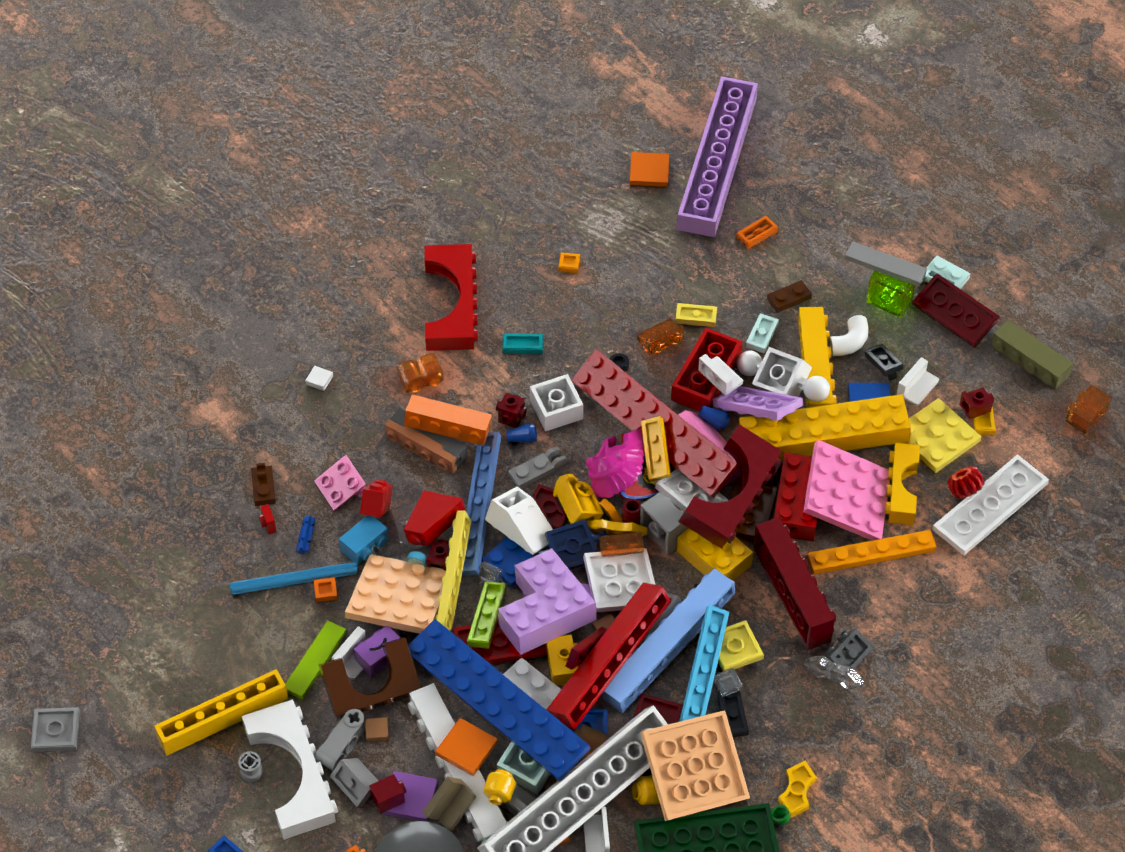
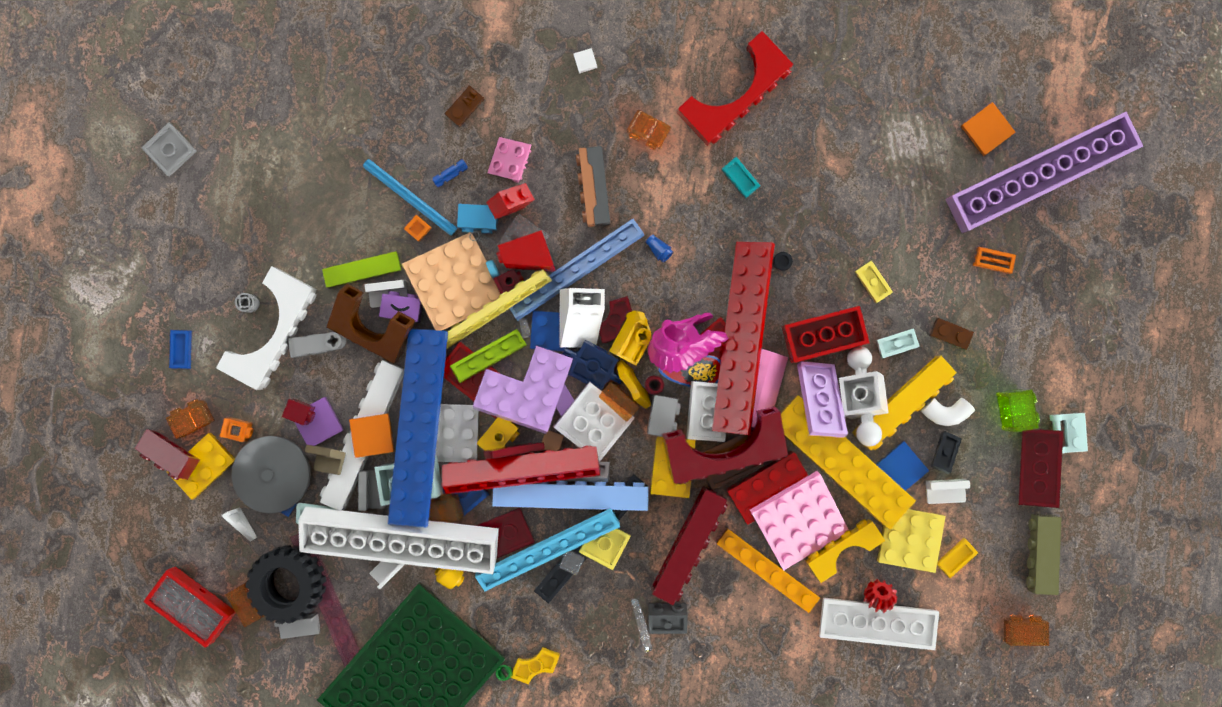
camera: 55 degrees right, 35 degrees up
yellow brick [154,669,288,756] -> none
red plate [258,504,277,534] -> none
light grey panel [330,758,378,807] -> none
medium nougat tile [365,717,389,742] -> none
orange brick [404,395,492,446] -> none
yellow head [483,769,516,805] -> none
dark red brick [496,393,527,428] -> none
light grey hinge [508,446,568,489] -> none
white brick [530,374,583,432] -> none
light orange tile [558,252,580,274] -> none
light orange tile [599,498,623,523] -> none
clear orange bracket [637,318,684,355] -> none
light nougat plate [640,710,750,821] -> none
yellow plate [641,416,671,482] -> none
white panel [698,354,743,396] -> none
blue cone [698,405,731,430] -> none
light grey tile [845,241,927,287] -> none
dark red brick [959,387,994,420] -> none

